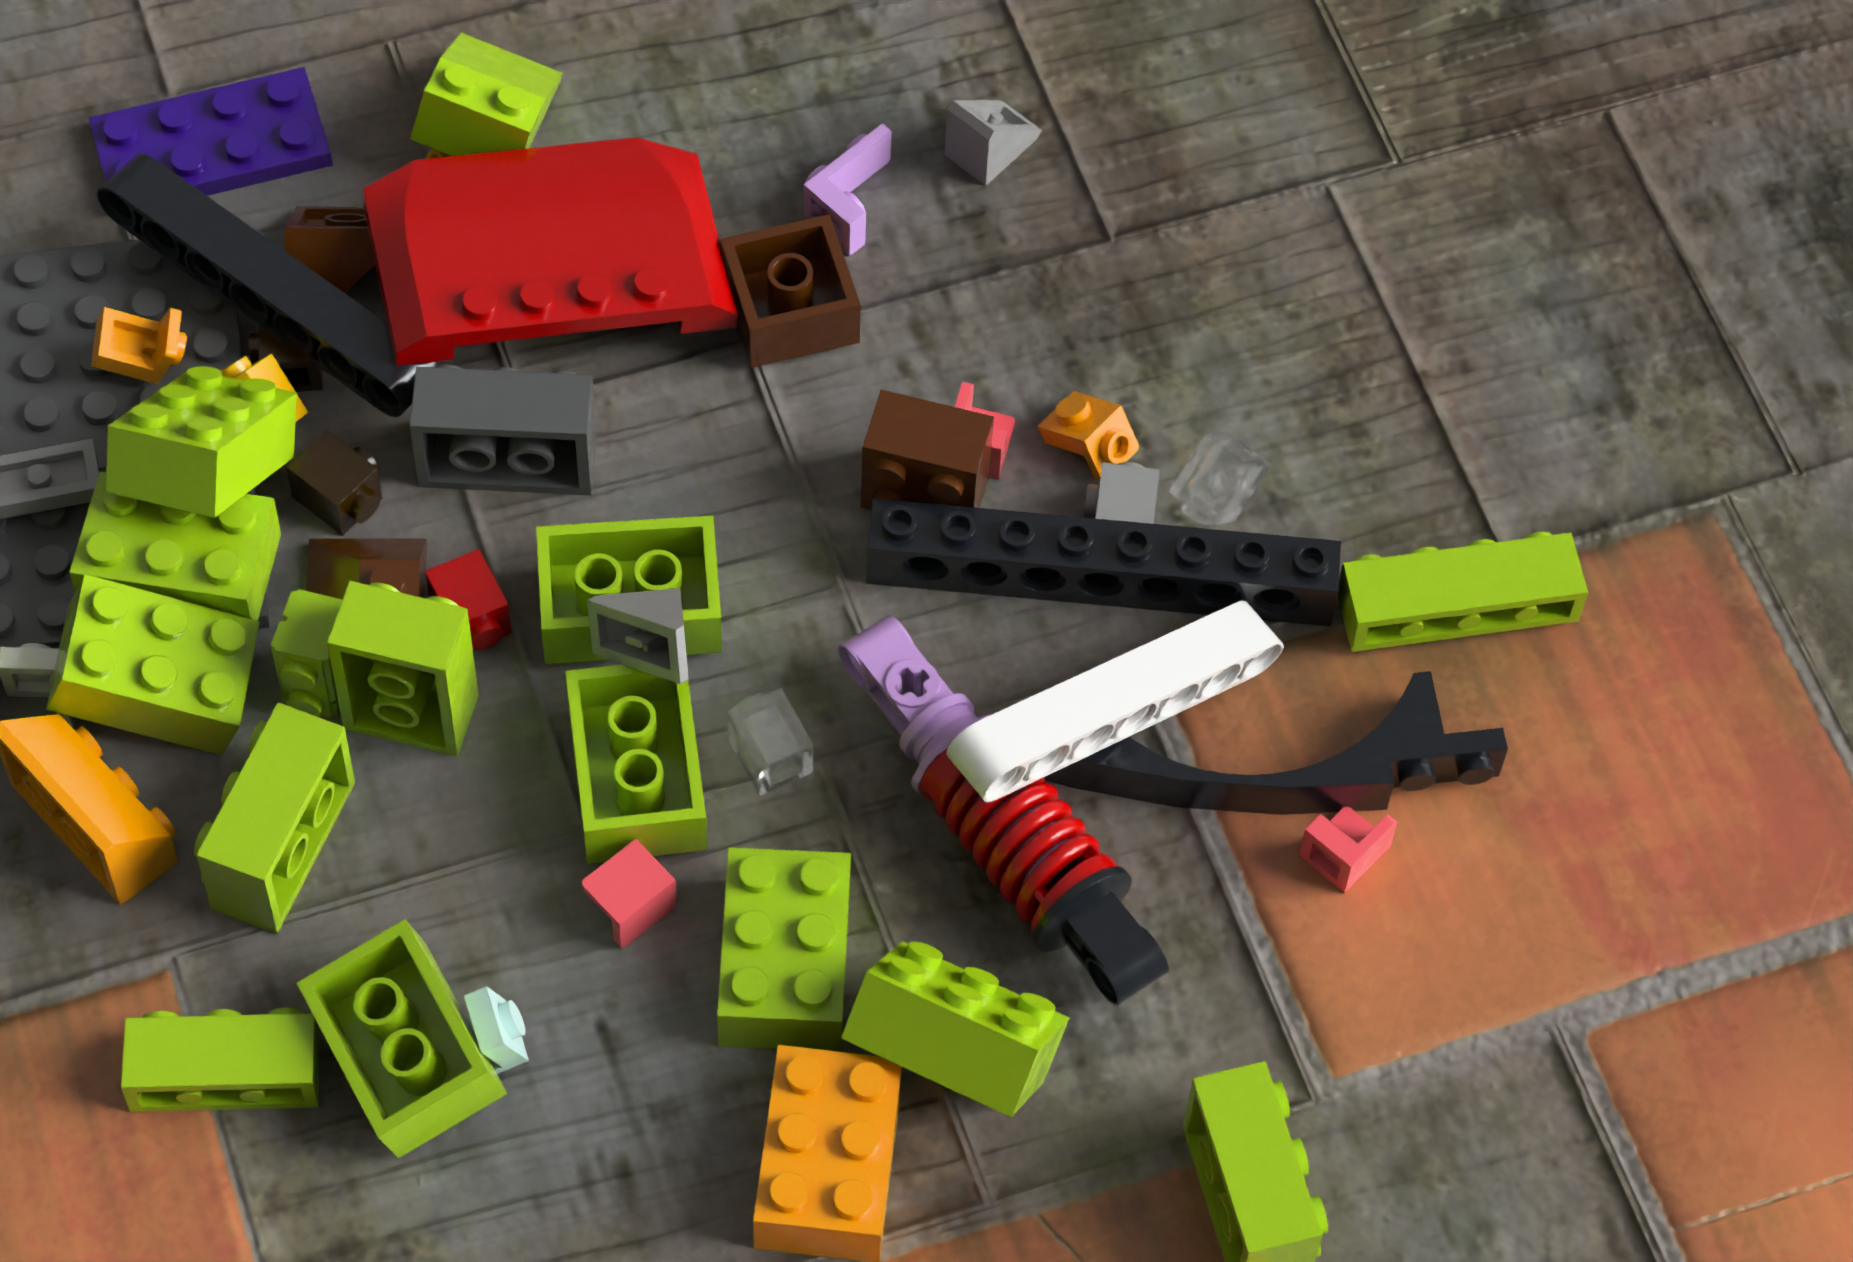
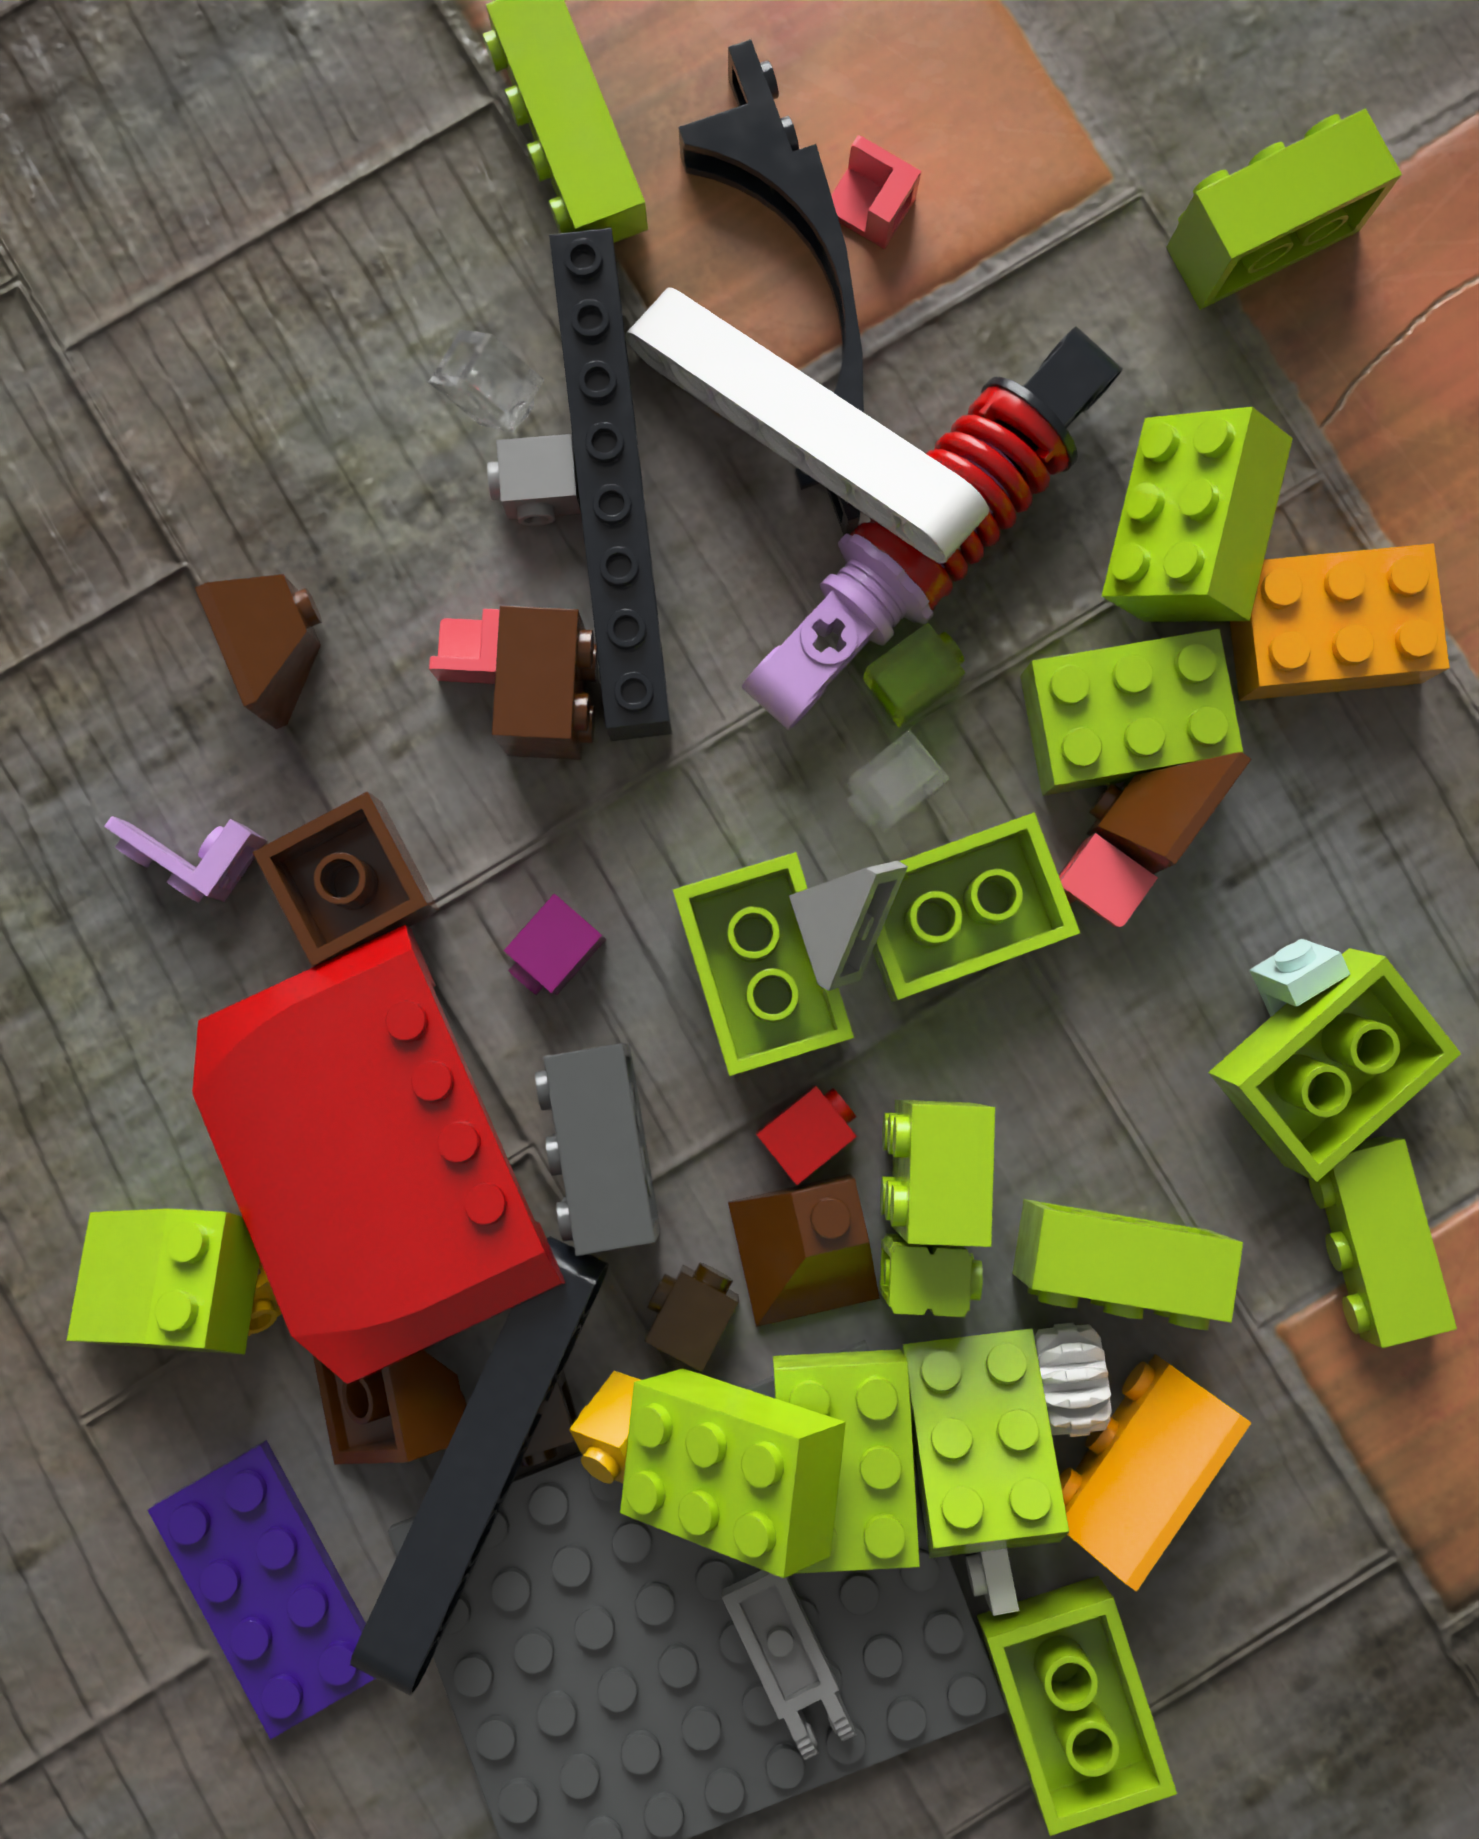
camera: 100 degrees left, 25 degrees up
light orange bracket [91,307,187,384] -> none
light grey slope [944,100,1042,186] -> none
light orange bracket [1037,391,1139,481] -> none
none -> reddish brown slope [195,574,322,729]
none -> magenta brick [503,893,606,995]
none -> clear neon green brick [863,623,966,728]
none -> white gear [1034,1323,1112,1437]
none -> reddish brown slope [1086,752,1252,874]

